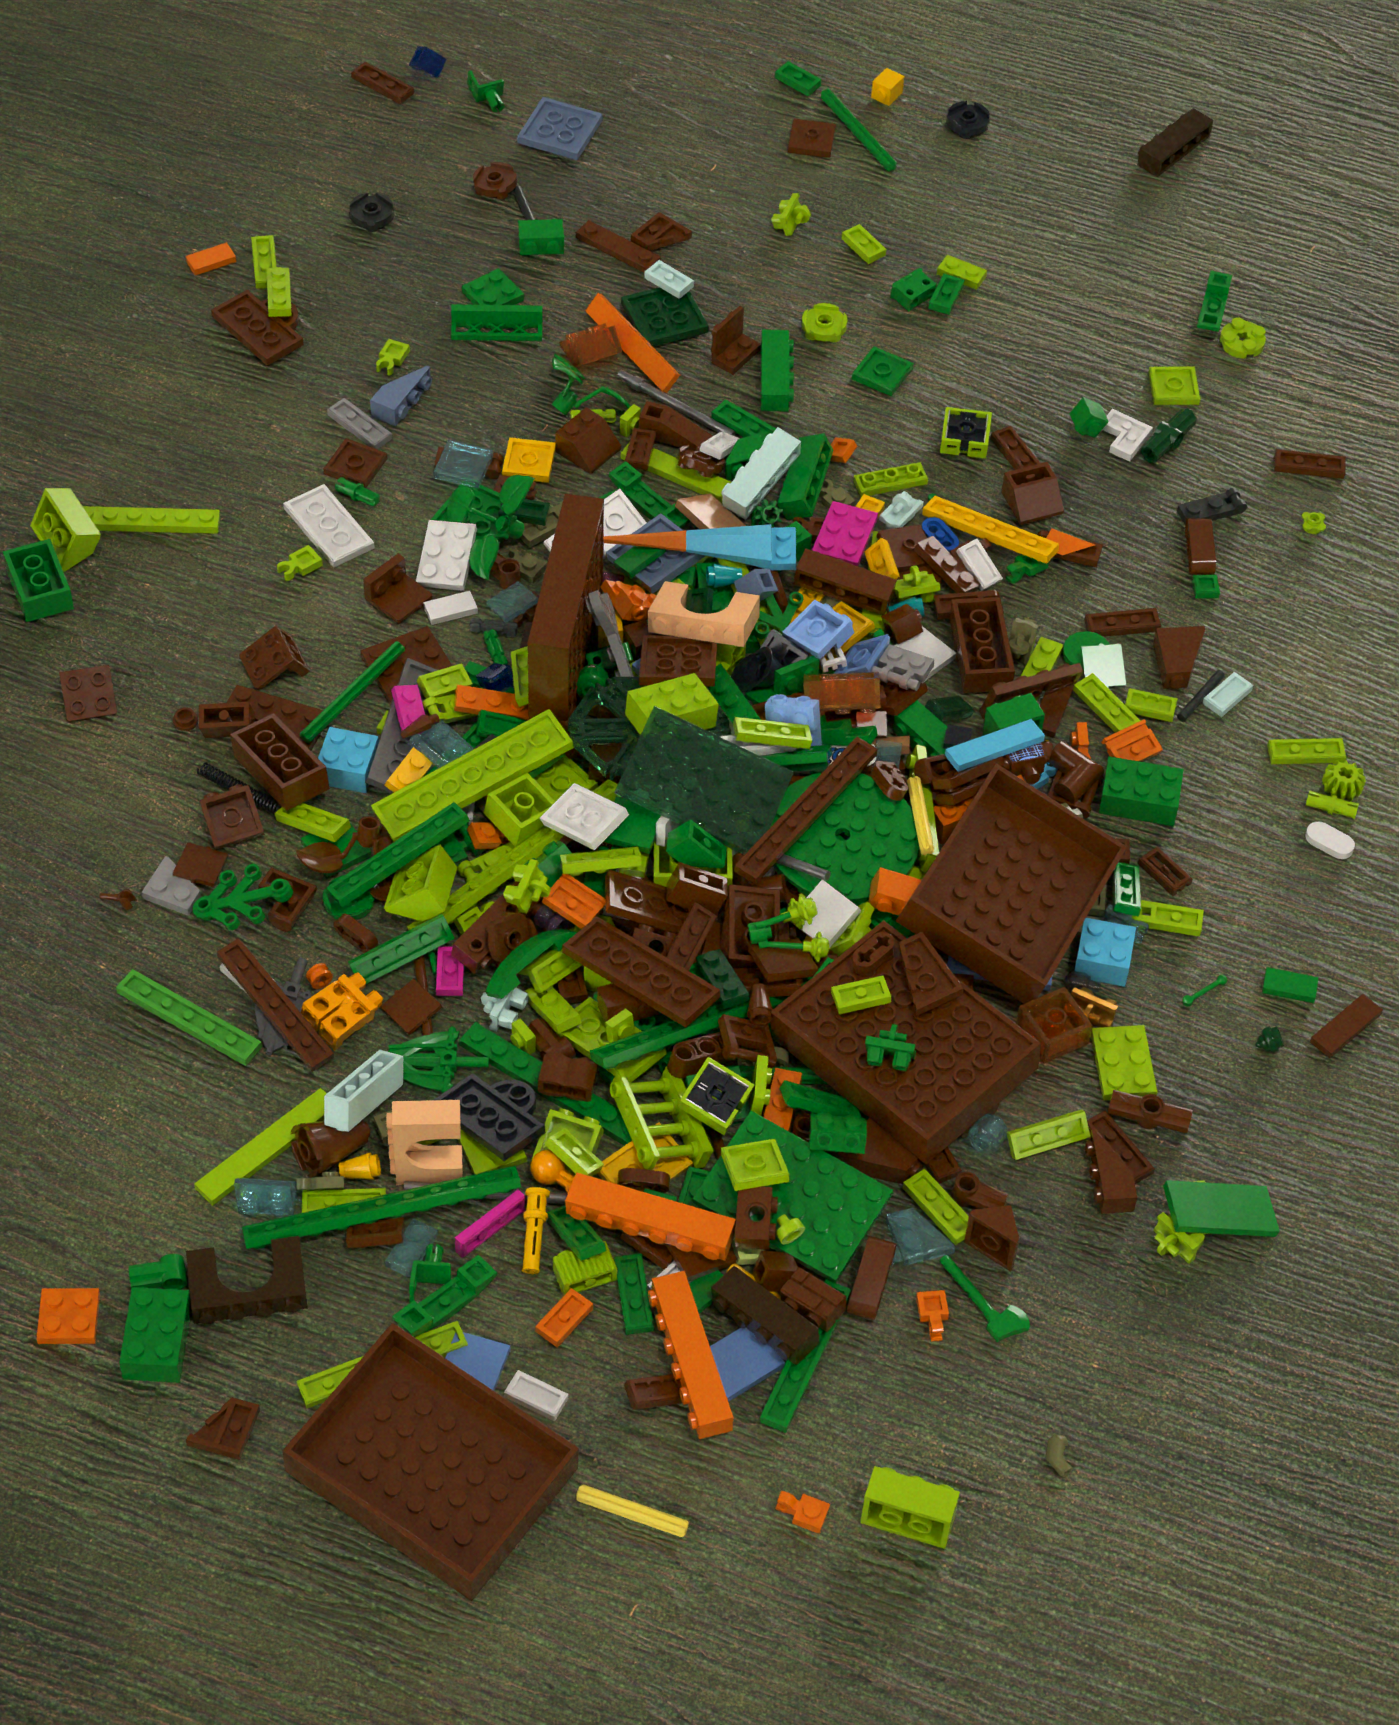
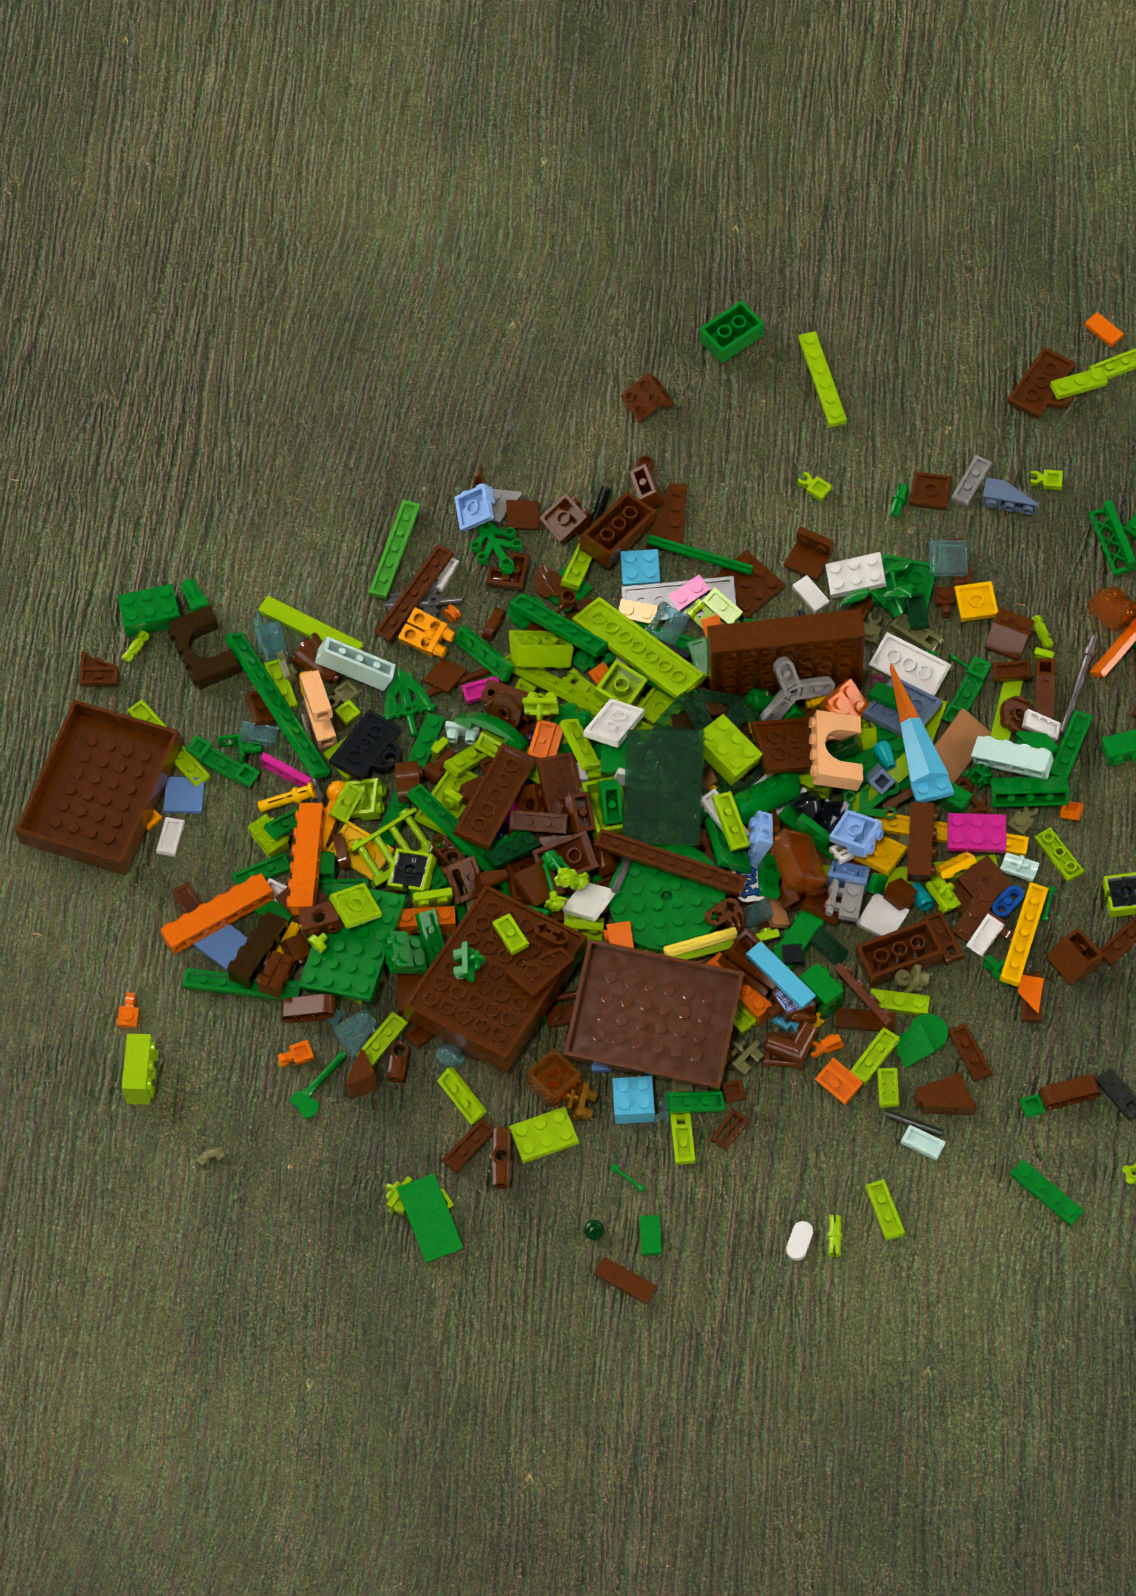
camera: 80 degrees right, 10 degrees up
lime slope [30,488,101,572] -> none
orange plate [36,1288,100,1344] -> none
reddish brown bracket [239,625,310,690] -> none
white tile [283,484,375,568] -> none
reddish brown bar [400,713,440,738] -> none
orange plate [535,1288,593,1348] -> none
green plant [552,354,631,416] -> none
light yellow axle [576,1484,688,1537] -> none
clear smoke cylinder [1064,971,1101,993] -> none
reddish brown slope [1085,1129,1137,1214] -> none
green brick [1099,756,1184,826] -> none
lime gear [1322,759,1366,801] -> none
none -> lime axle [122,631,150,663]
none -> light blue plate [454,484,495,532]
none -> green plate [1010,1159,1084,1227]

